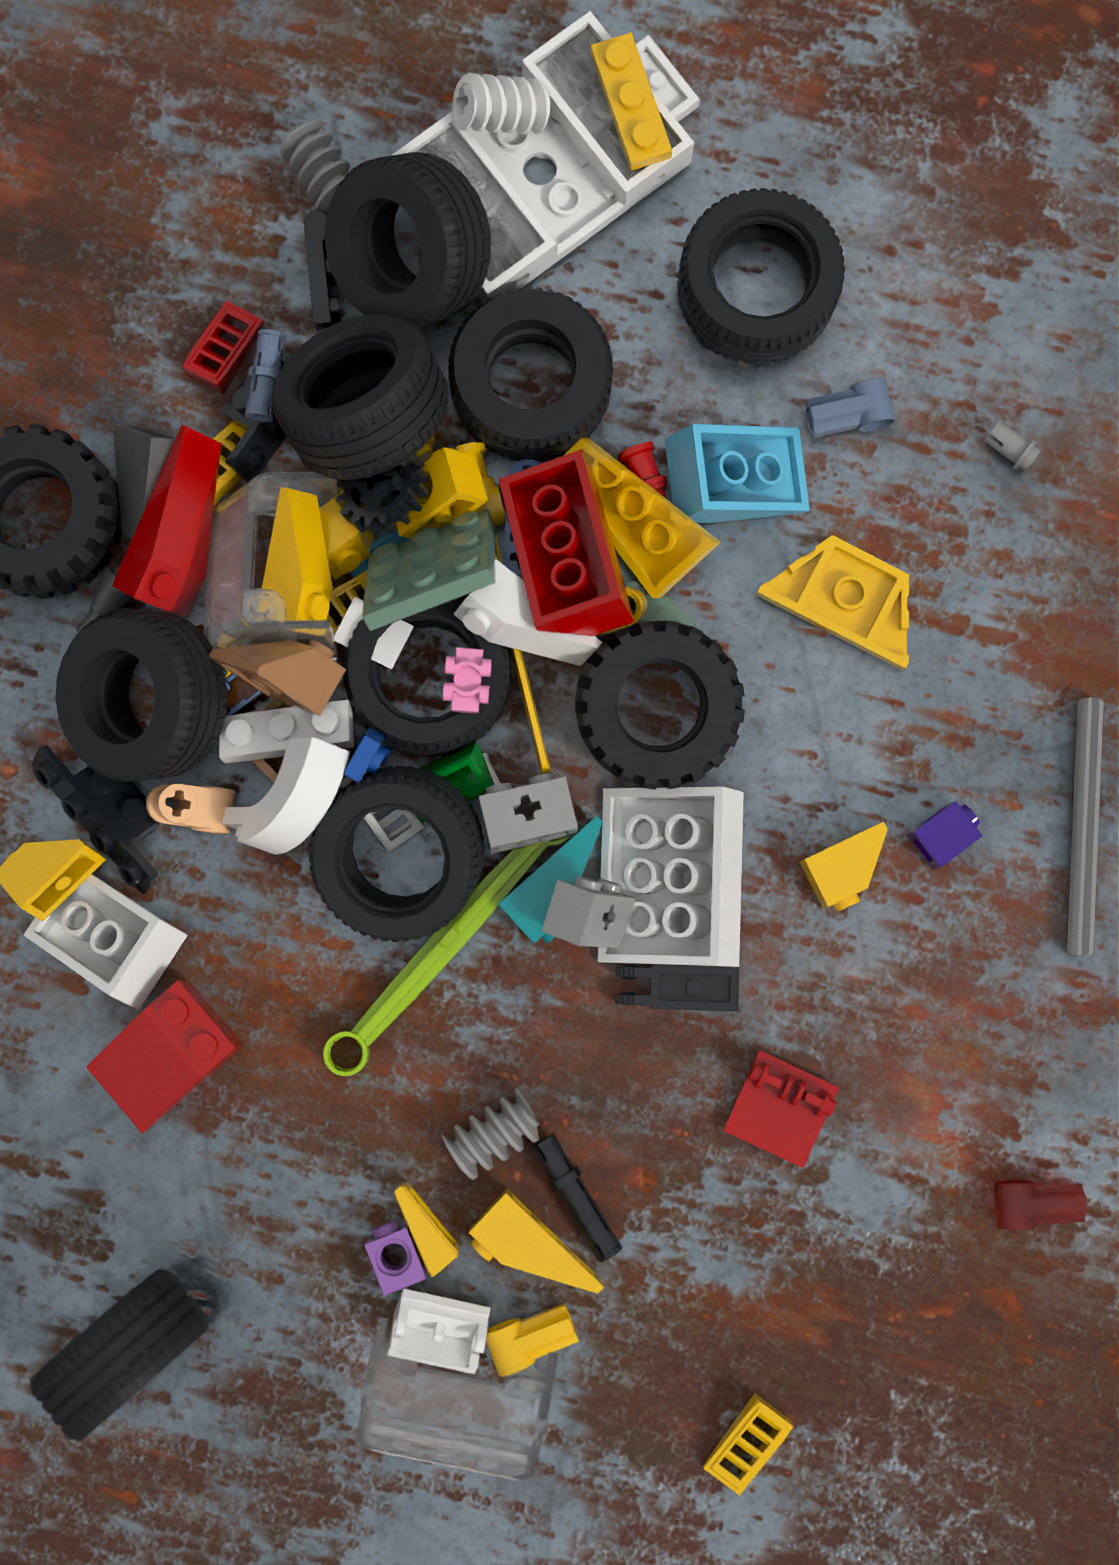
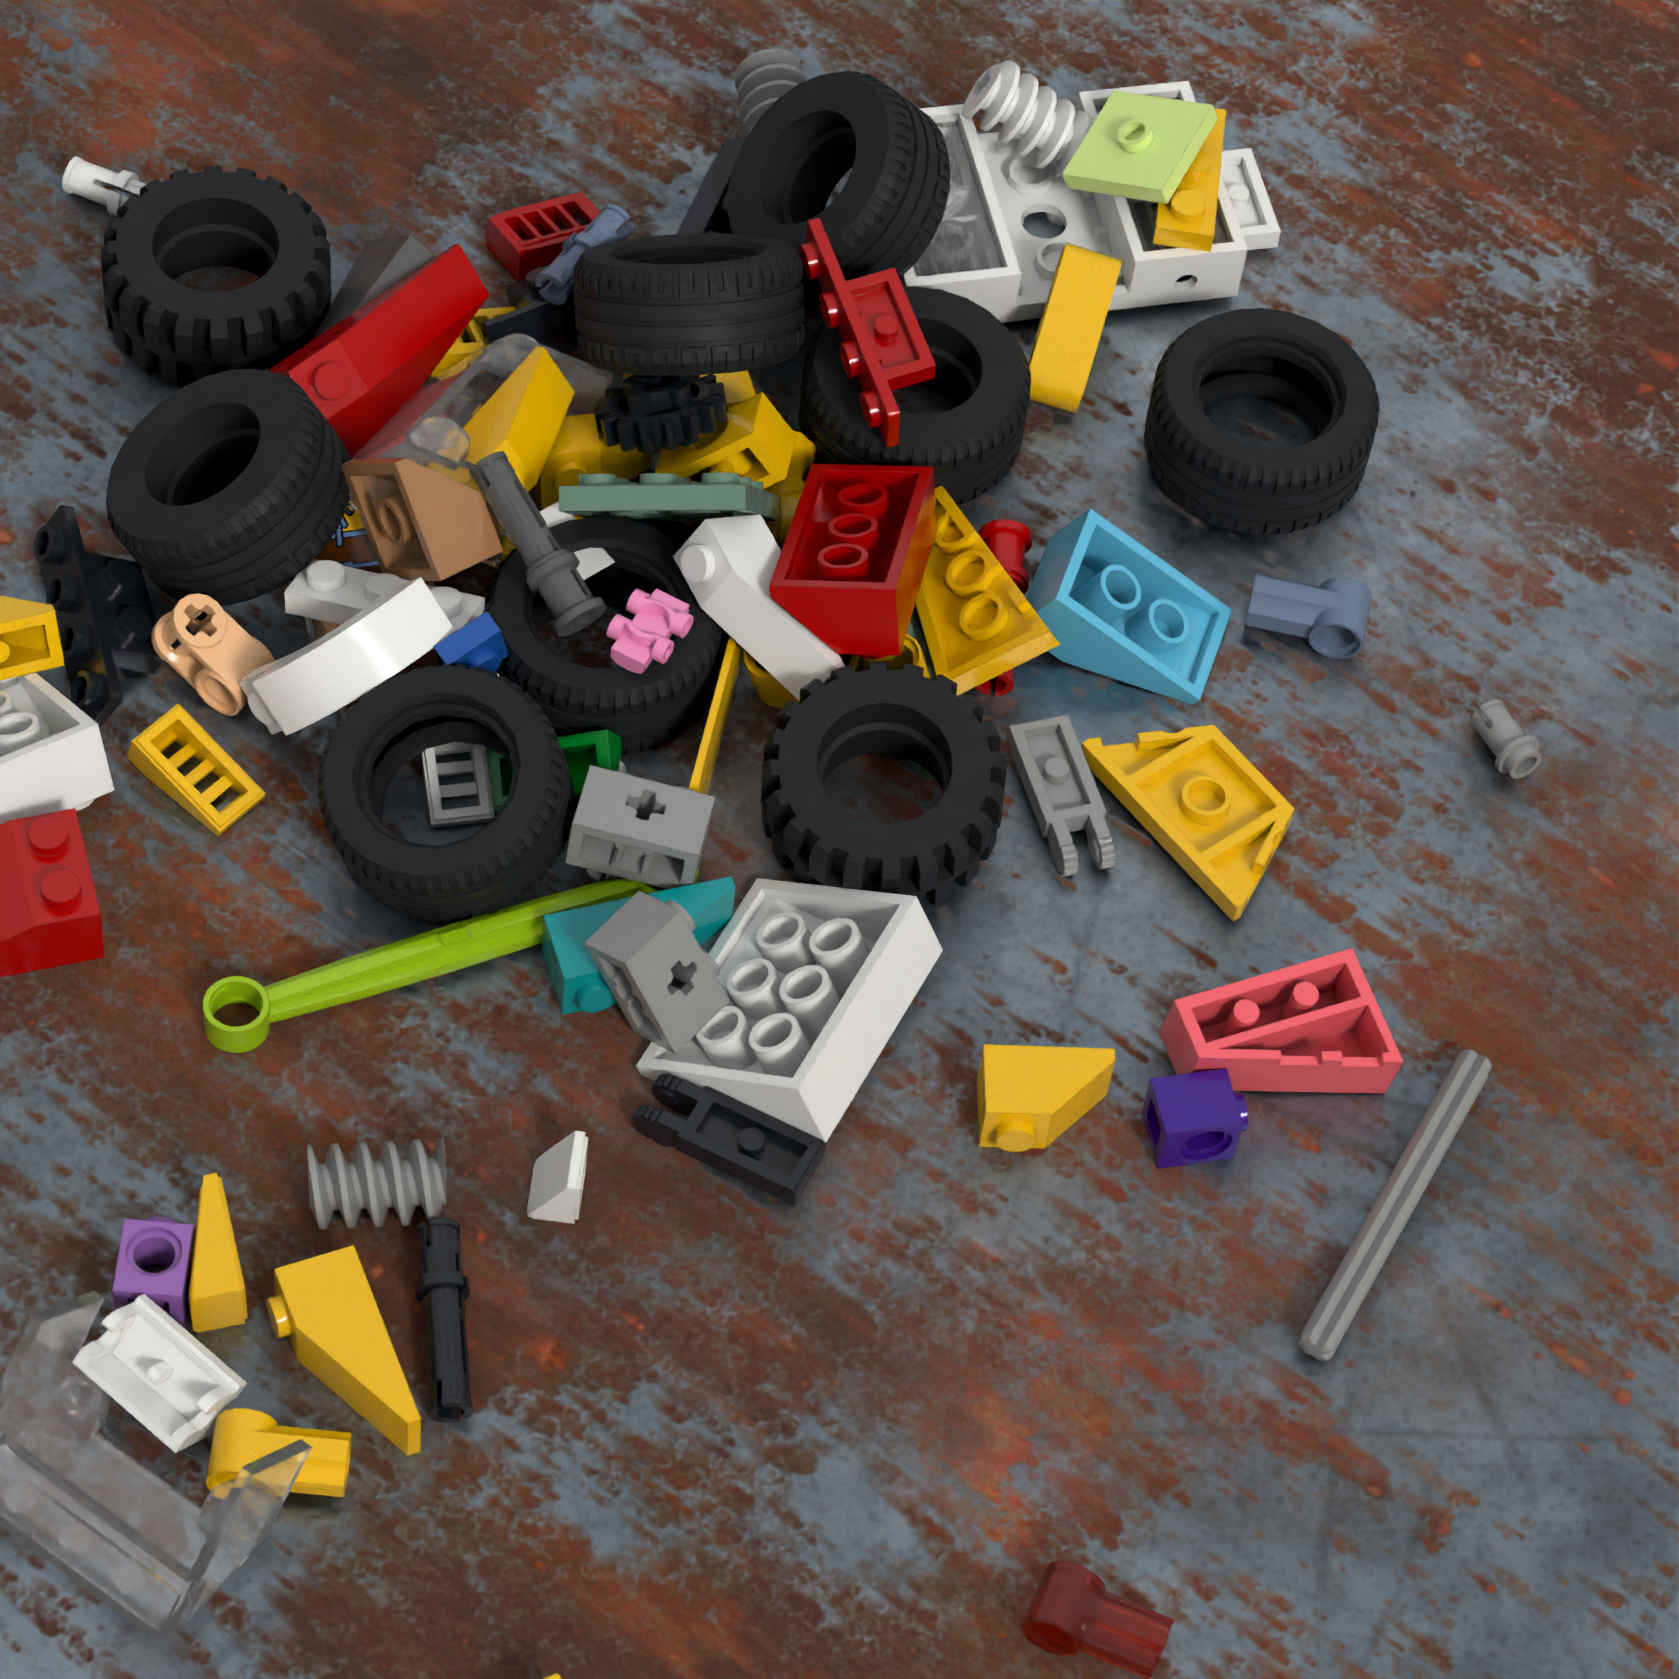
camera: 20 degrees right, 30 degrees down
red hinge [723,1050,839,1168] -> none
none -> yellow slope [126,704,266,836]
none -> dark grey pin [469,451,607,637]
none -> white slope [527,1130,588,1224]
none -> red bracket [799,217,936,448]
none -> light grey hinge [1005,714,1116,877]
none -> yellow beam [1028,242,1122,414]
none -> yellowish green plate [1062,90,1218,204]
none -> coral wedge [1159,948,1404,1094]

